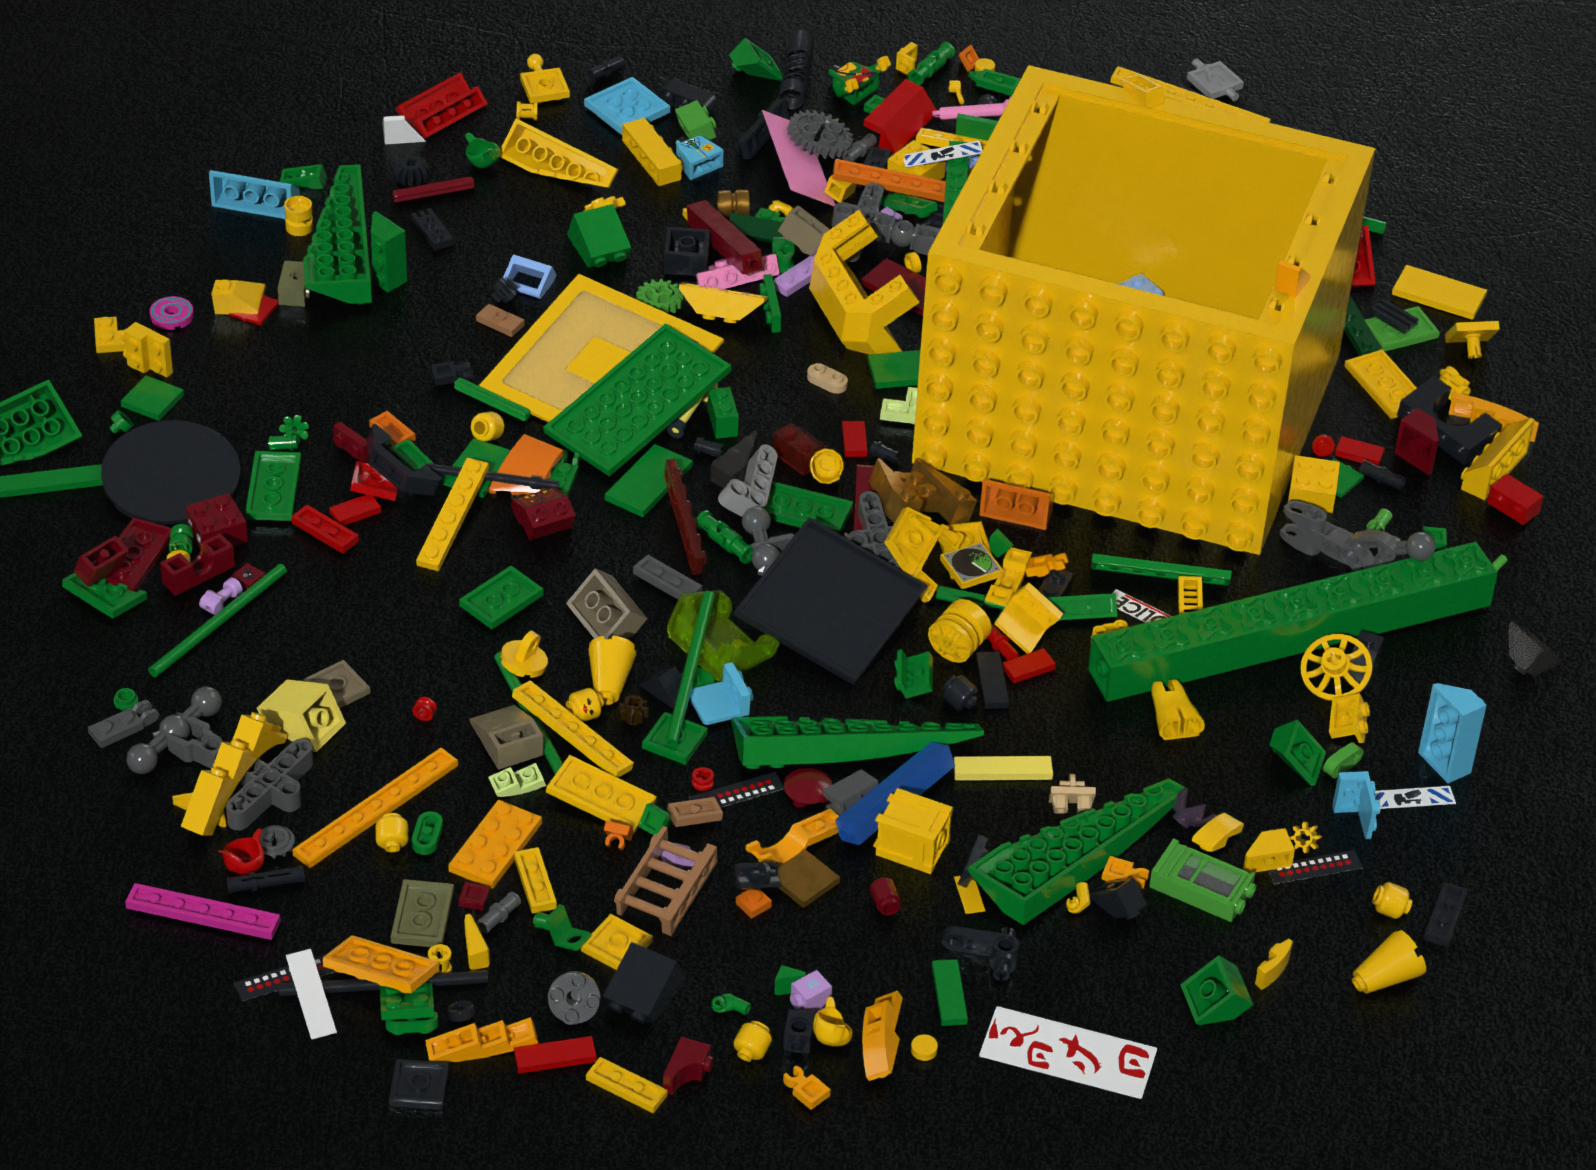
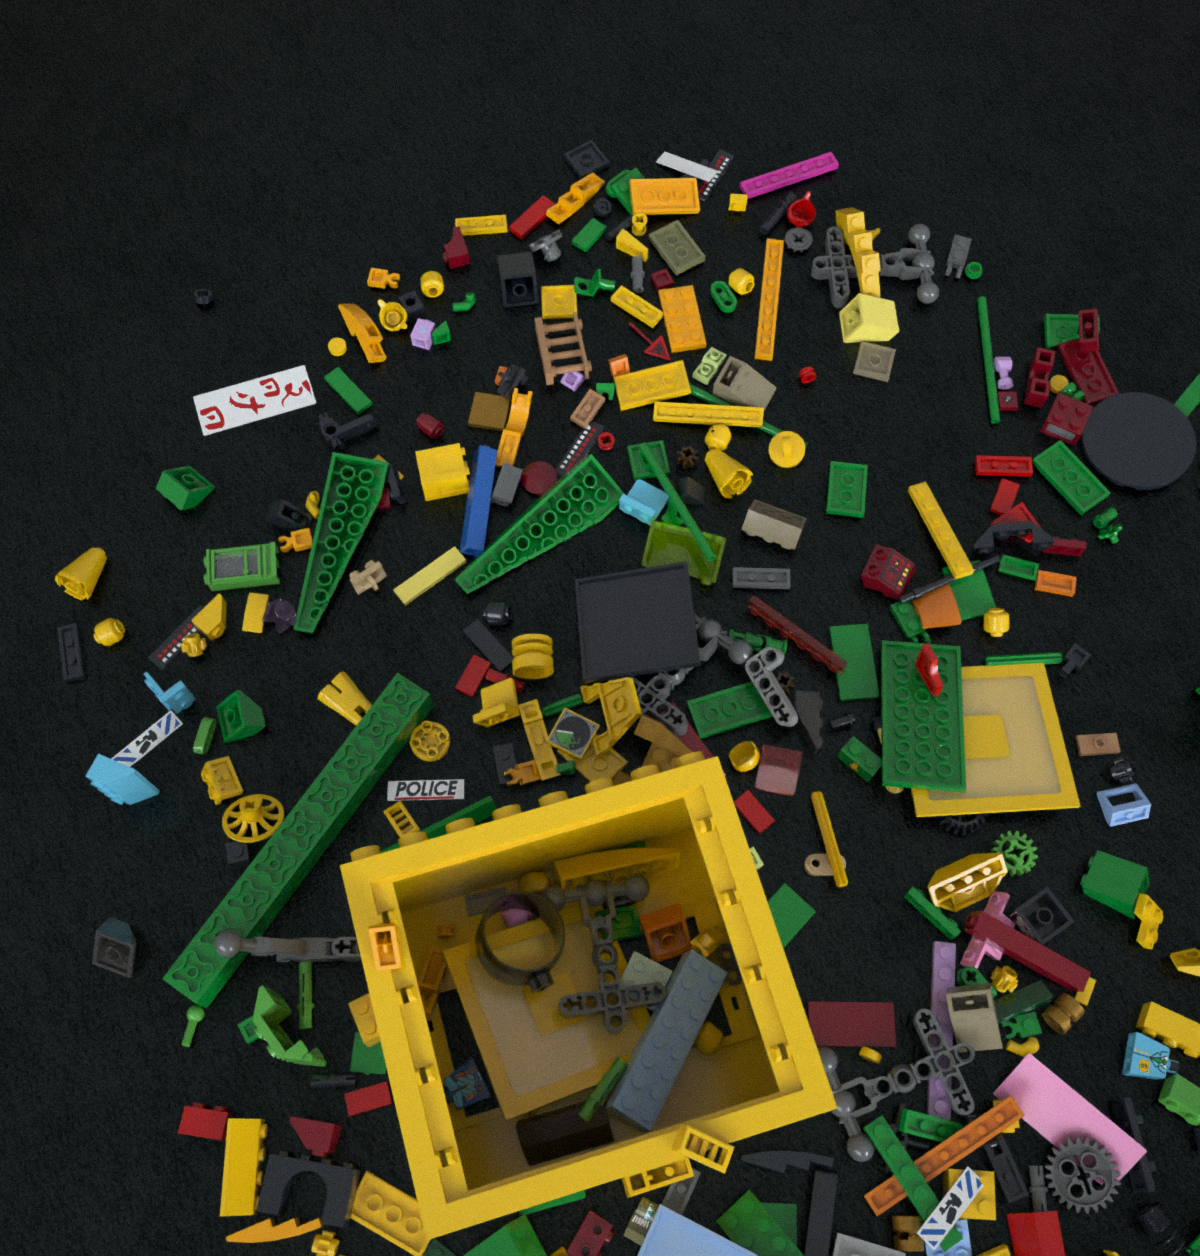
camera: 145 degrees right, 25 degrees up
yellow wedge [809,210,920,354] -> none
green bracket [894,649,933,699] -> none
green plate [1047,593,1117,620] -> none
yellow slope [1255,939,1293,990] -> none
none -> bright green slope [253,985,327,1067]
none -> green tile [572,218,606,253]
none -> piece [629,322,671,362]
none -> yellow plate [729,194,748,211]
none -> yellow axle [811,791,848,887]
none -> red tile [914,643,944,697]
none -> yellow gear [990,966,1018,993]

